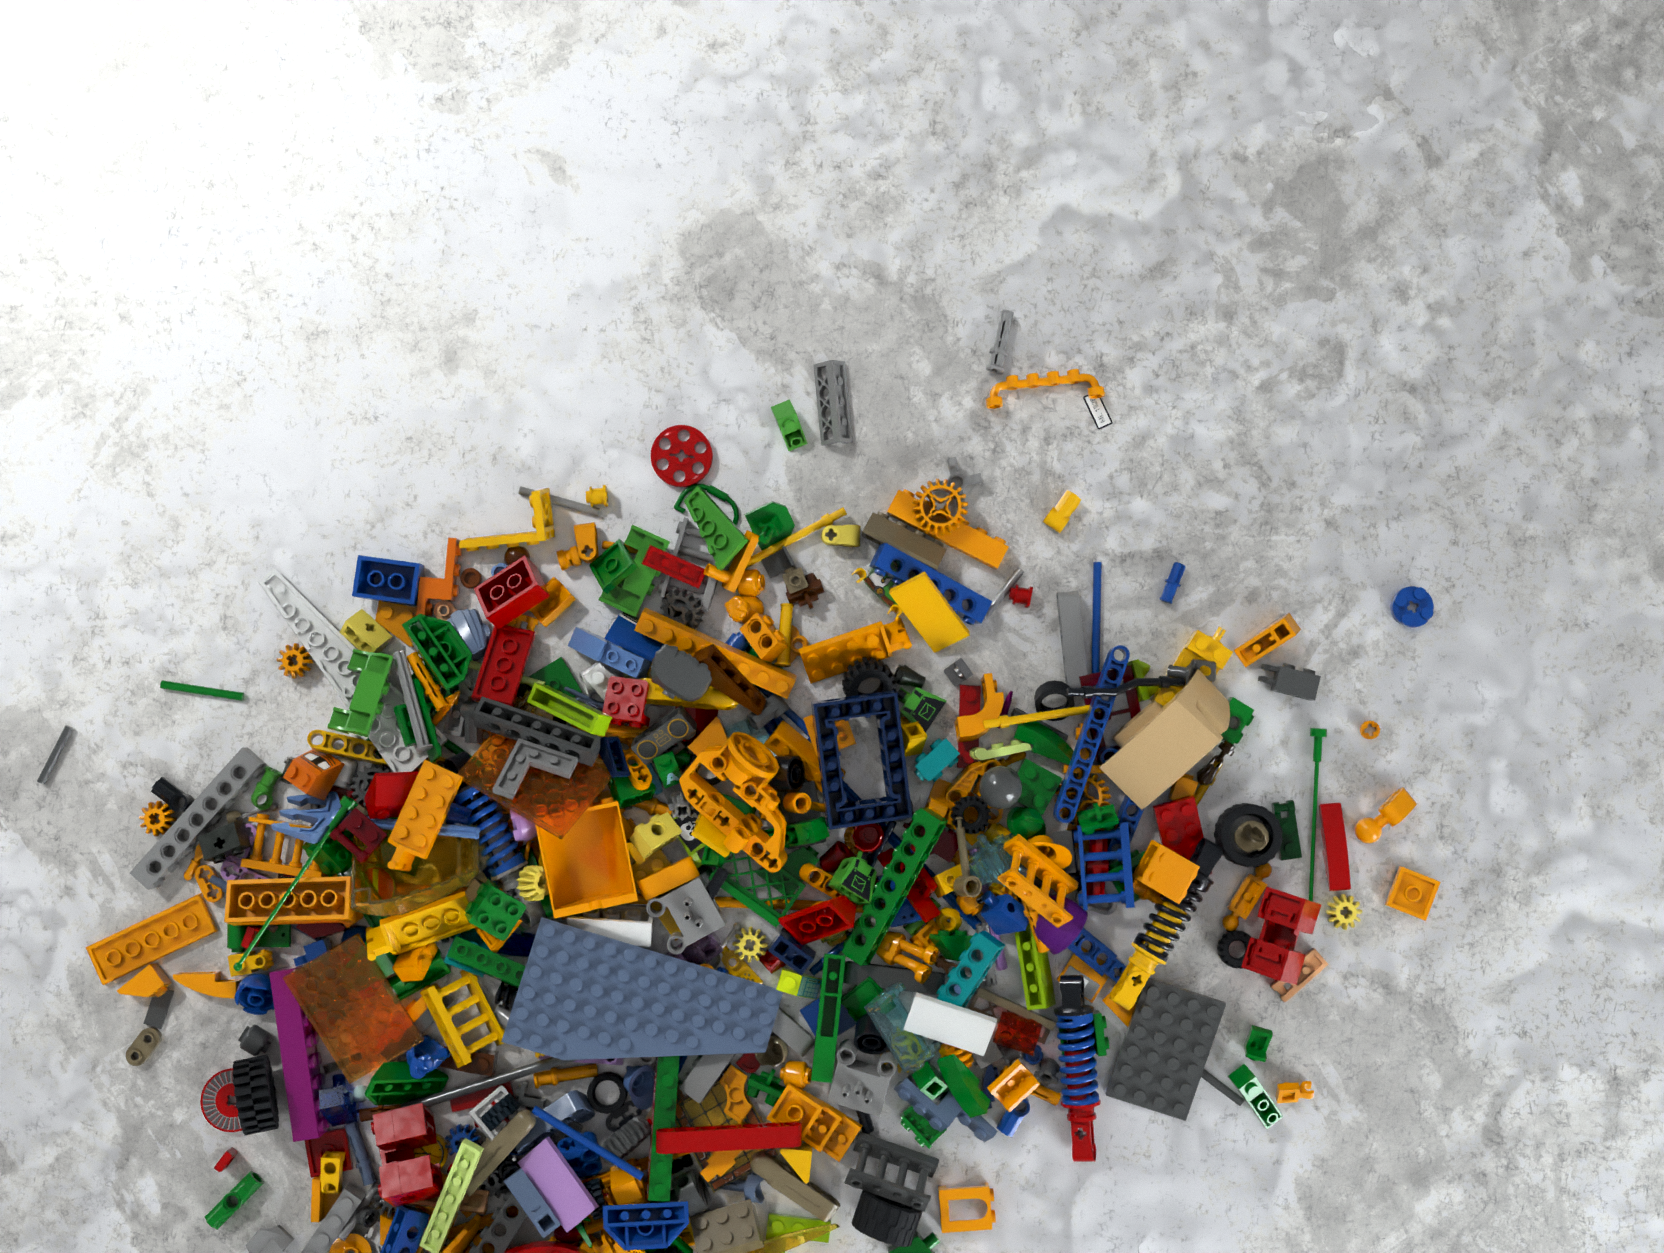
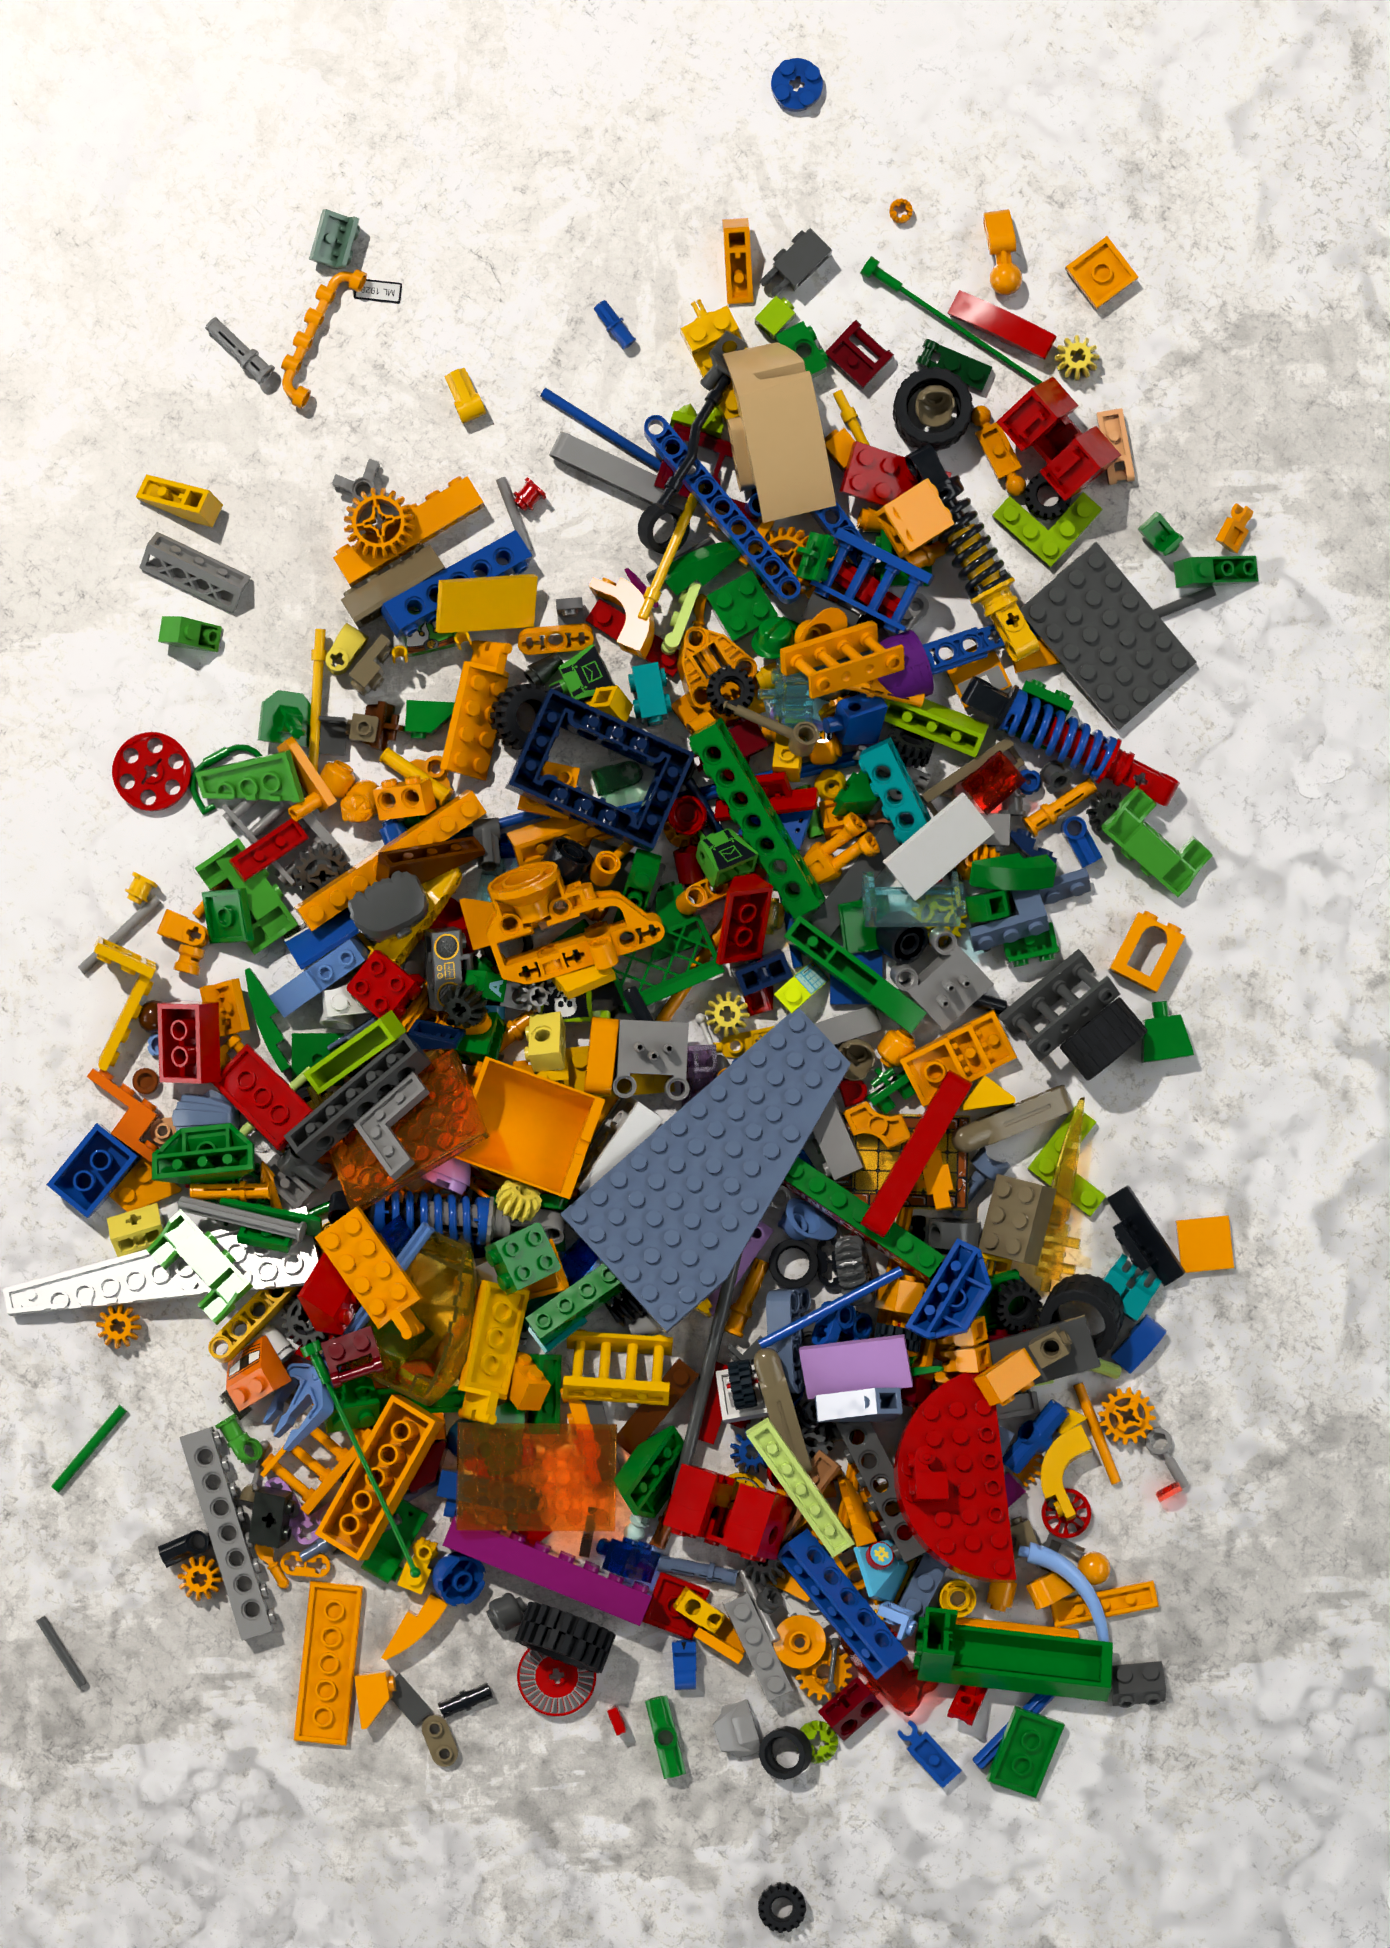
camera: 60 degrees left, 0 degrees up
red tile [241,925,262,949] -> none
blue hair [406,1035,451,1079] -> none
green plate [701,844,724,867] -> none
dark grey piece [979,765,1022,809] -> none
light orange bracket [987,1059,1040,1112] -> none
dark brown piece [1196,740,1236,785] -> none
none -> yellow slope [136,474,223,527]
none -> green slope [245,968,291,1073]
none -> sand green bracket [309,209,360,269]
none -> dark tan plate [348,634,393,696]
none -> green slope [405,700,455,740]
none -> black pin [438,1682,493,1719]
none -> pearl dark grey gear [442,982,488,1029]
none -> light orange beam [518,623,594,655]
none -> clear green piece [591,761,643,797]
none -> blue leg [672,1640,697,1690]
none -> lime brick [754,296,795,341]
none -> dark red plate [825,320,894,389]
none -> light orange cone [857,507,882,533]
none -> black tyre [887,726,935,768]
none -> lime plate [992,492,1103,568]
none -> pearl dark grey gear [1086,789,1122,832]
none -> bright green bracket [1101,786,1213,897]

